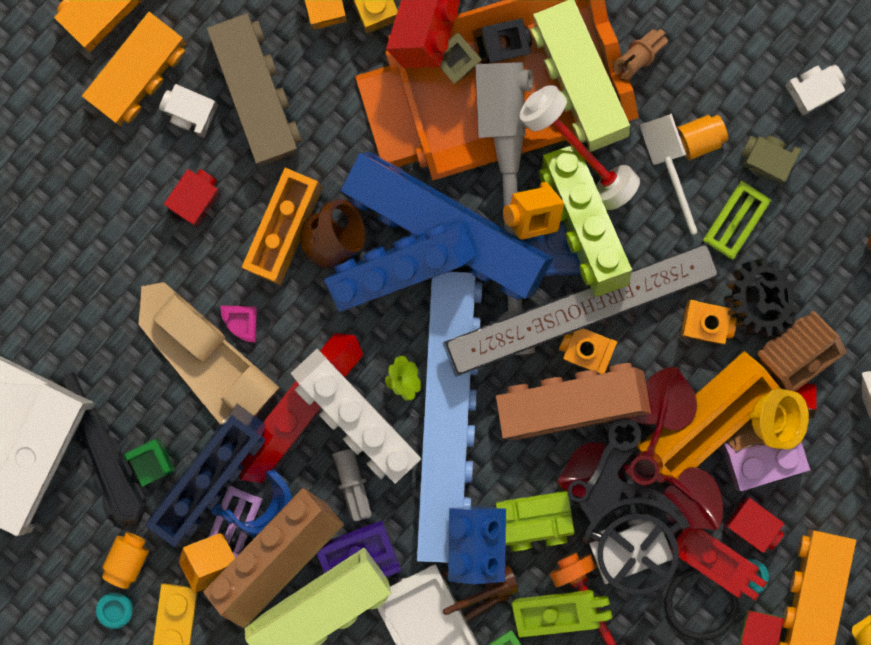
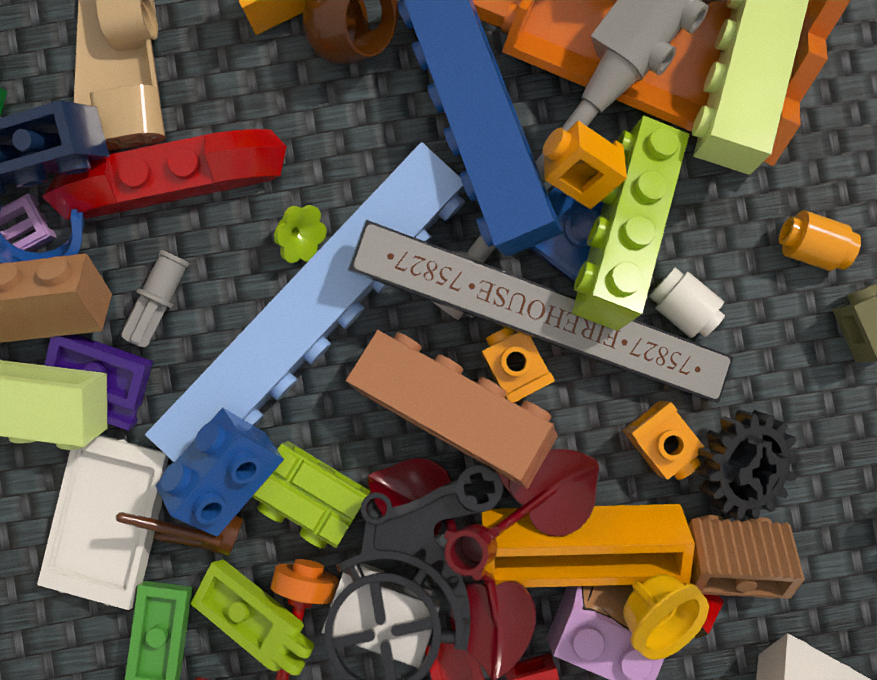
camera: 40 degrees right, 0 degrees up
dark pink tile [220,306,257,343] -> none
white brick [291,349,421,484] -> none
blue brick [324,221,477,312] -> none
white axle [520,85,640,210] -> none
medium nougat axle [613,29,668,80] -> none
white piece [639,114,697,235] -> none
lime tile [702,180,771,261] -> none
none -> white brick [649,267,725,338]

